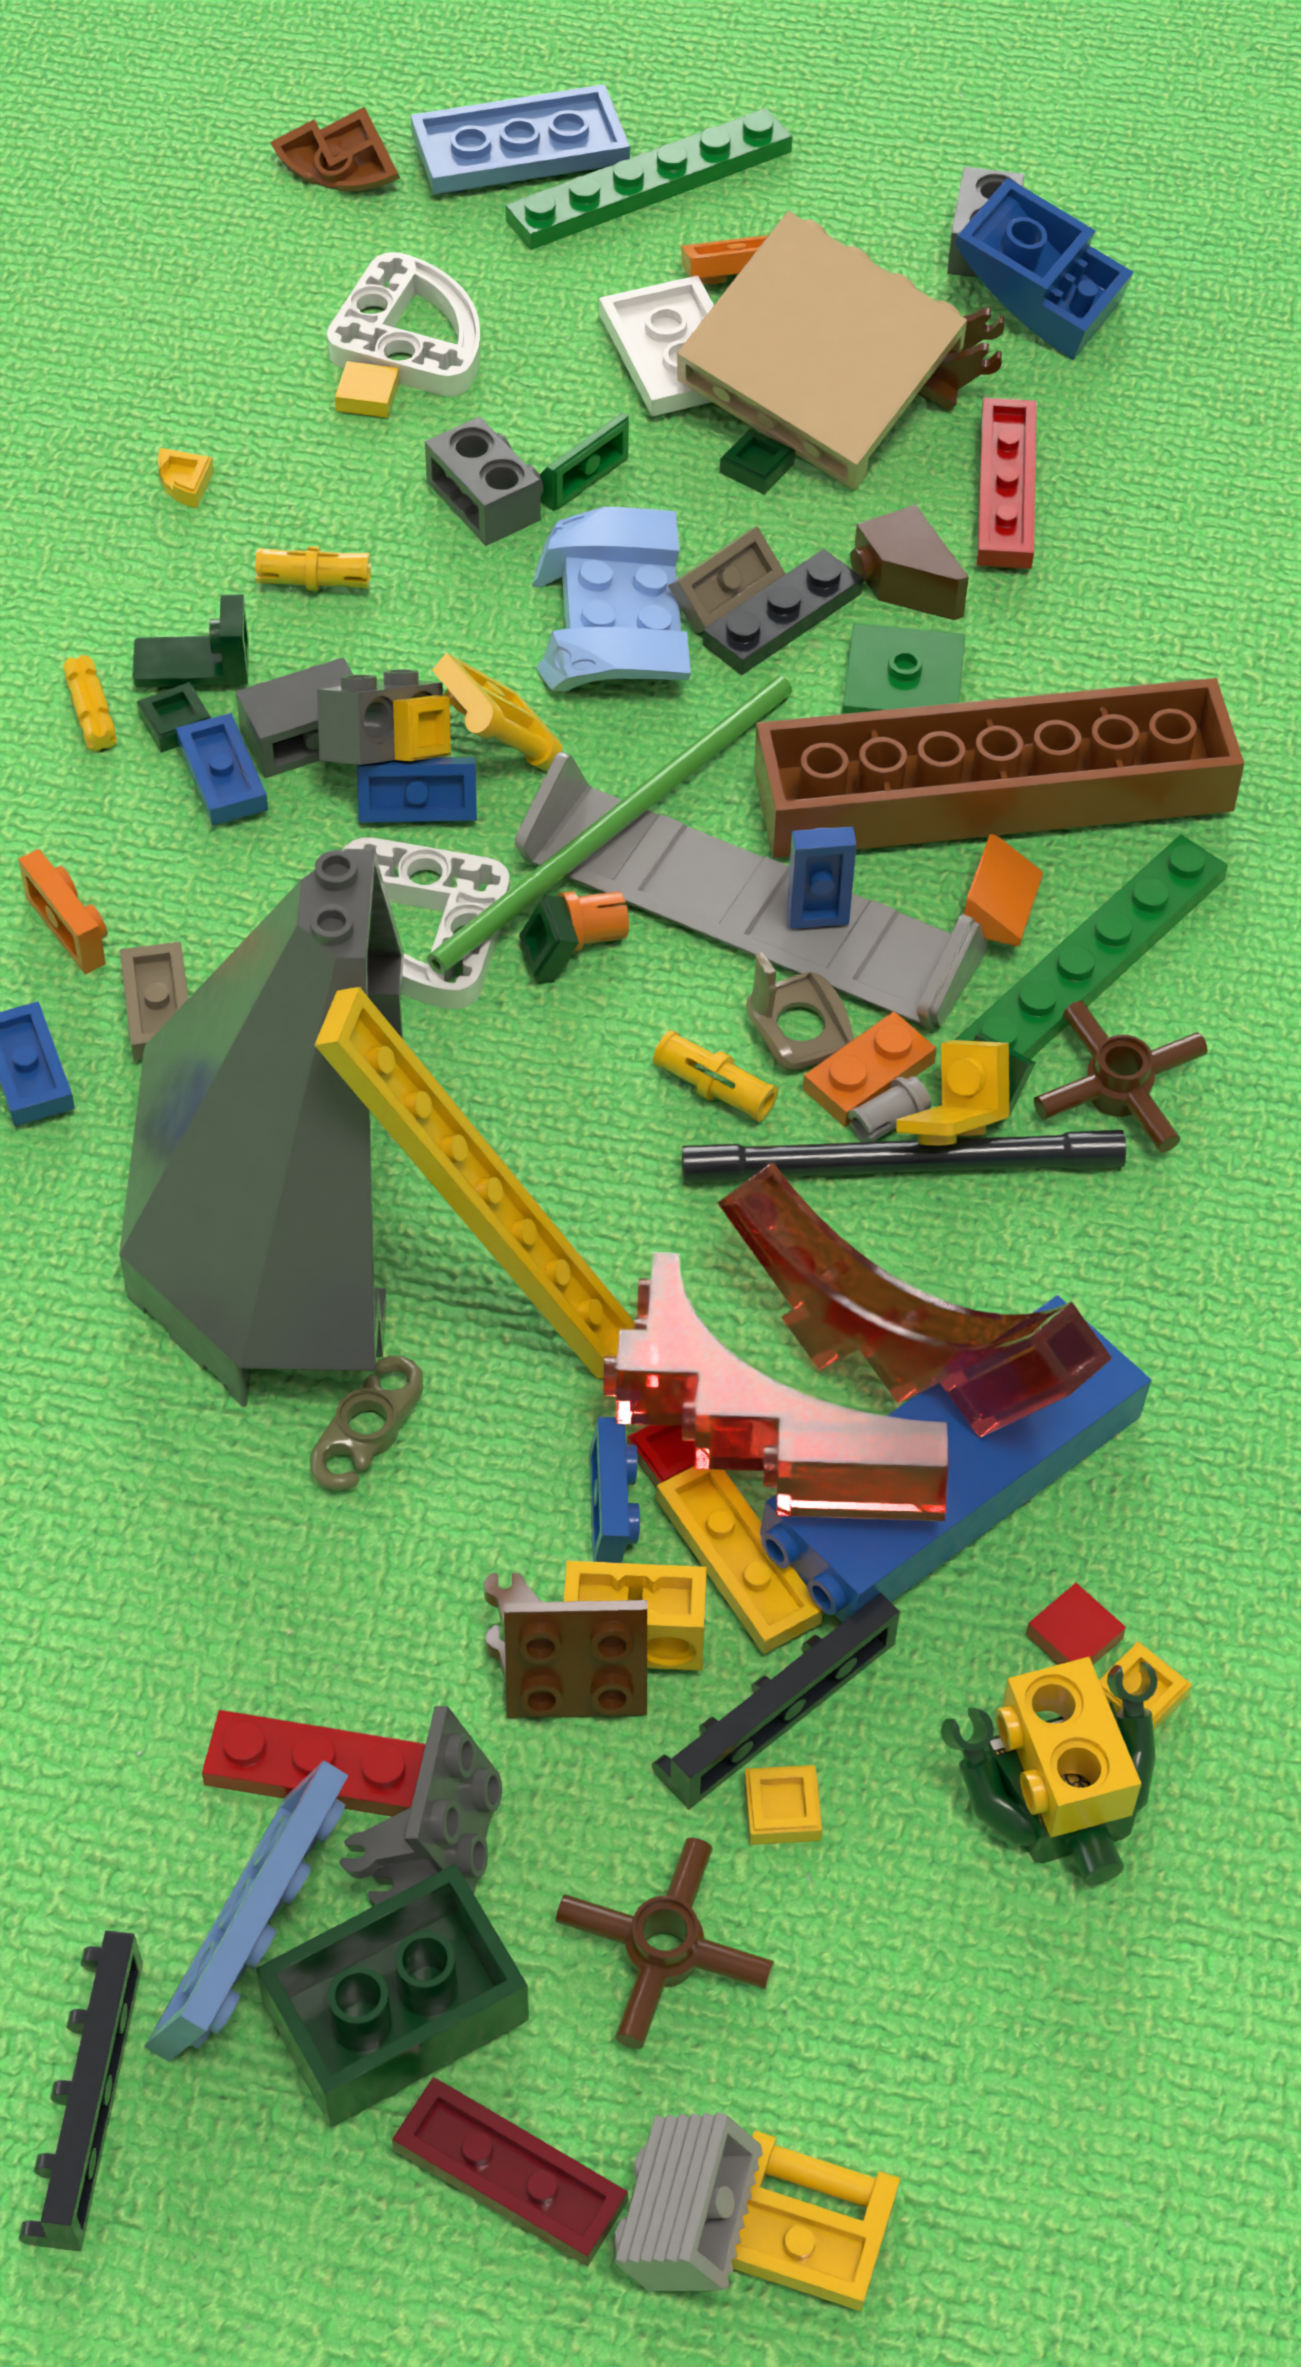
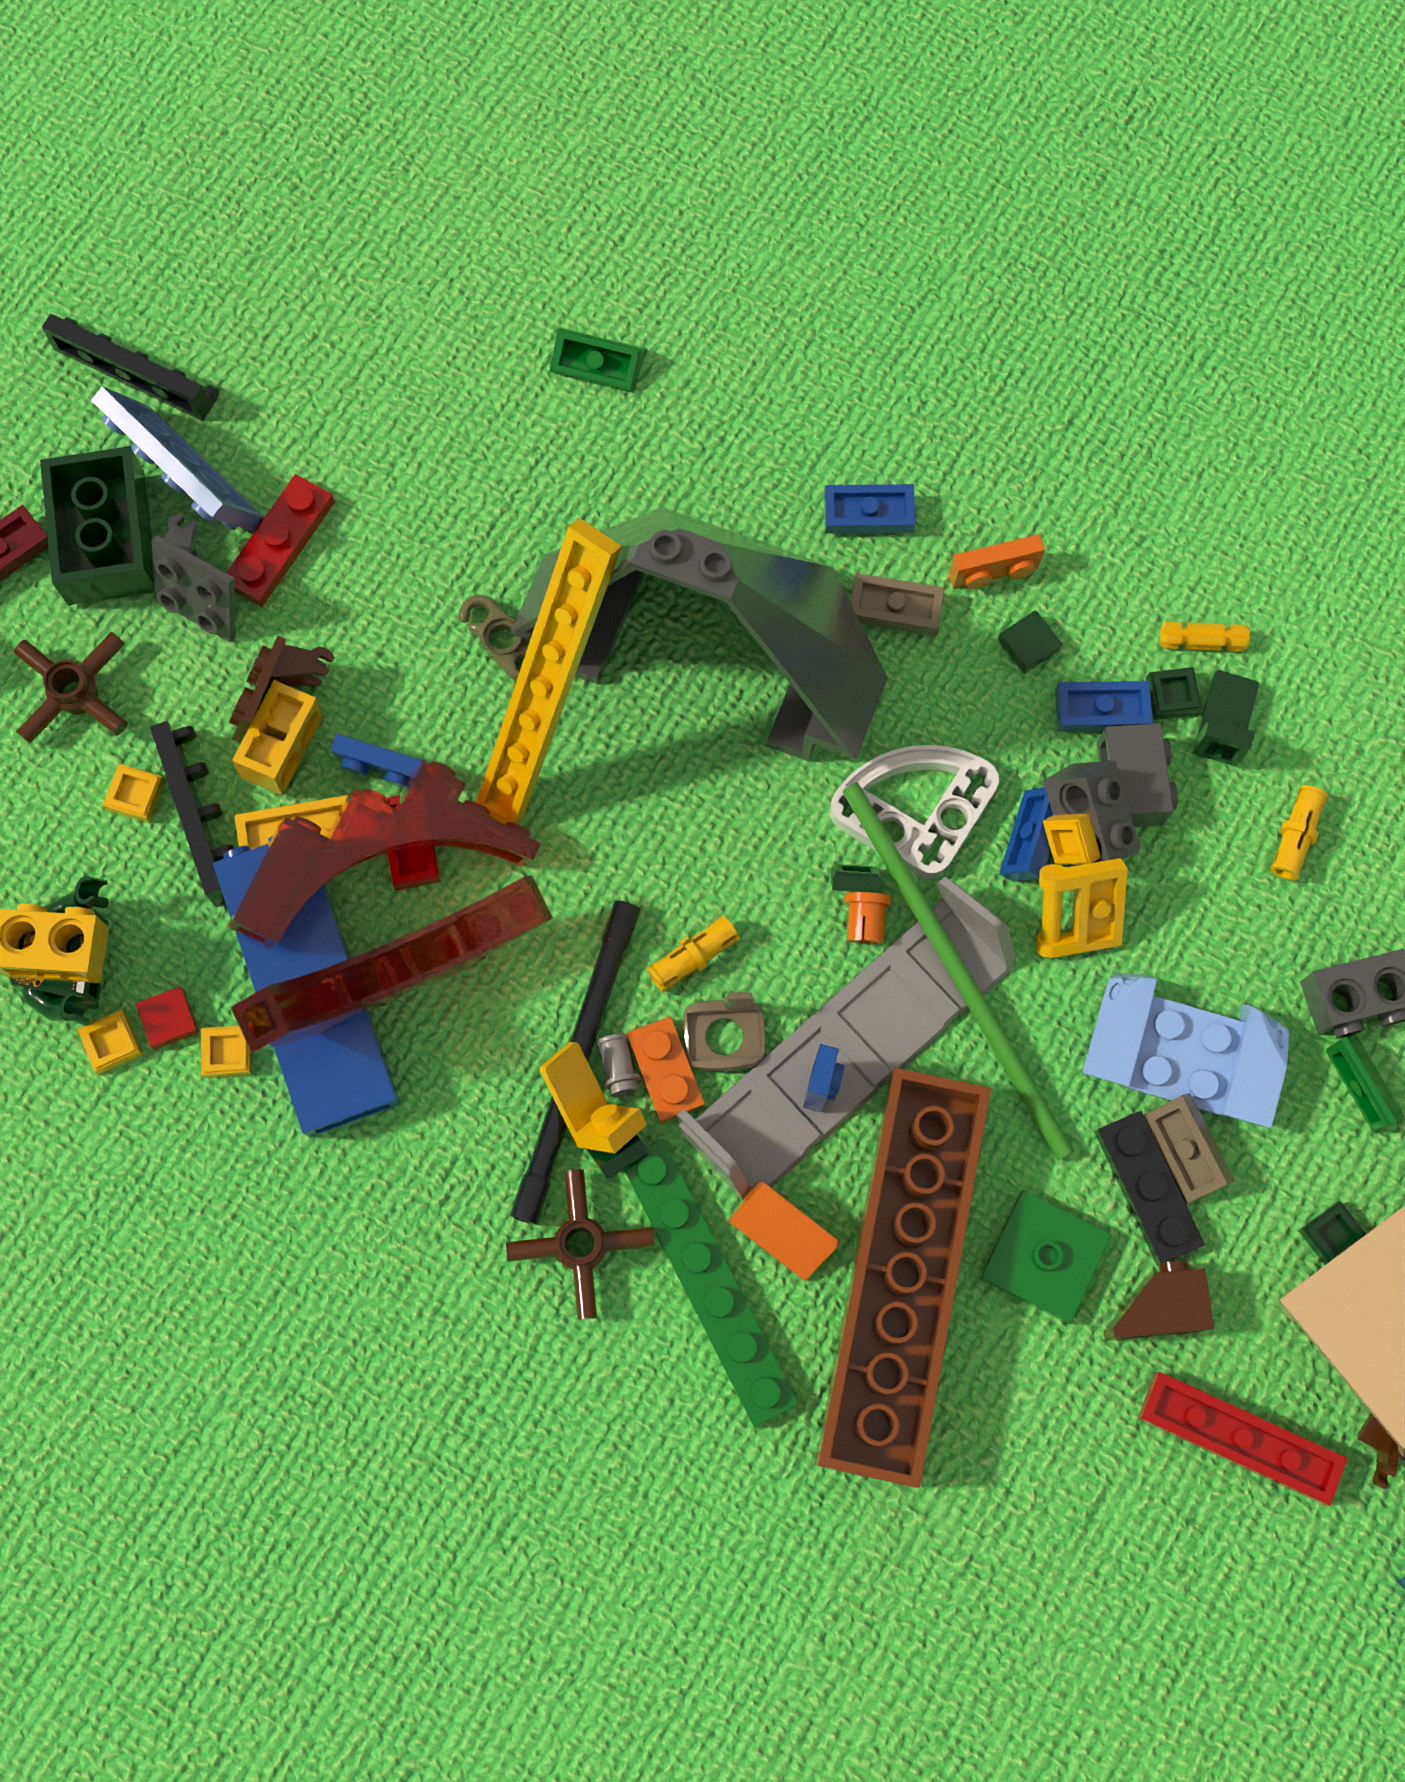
camera: 110 degrees right, 20 degrees up
none -> yellow tile [201,1025,253,1078]
none -> dark green tile [998,610,1063,674]

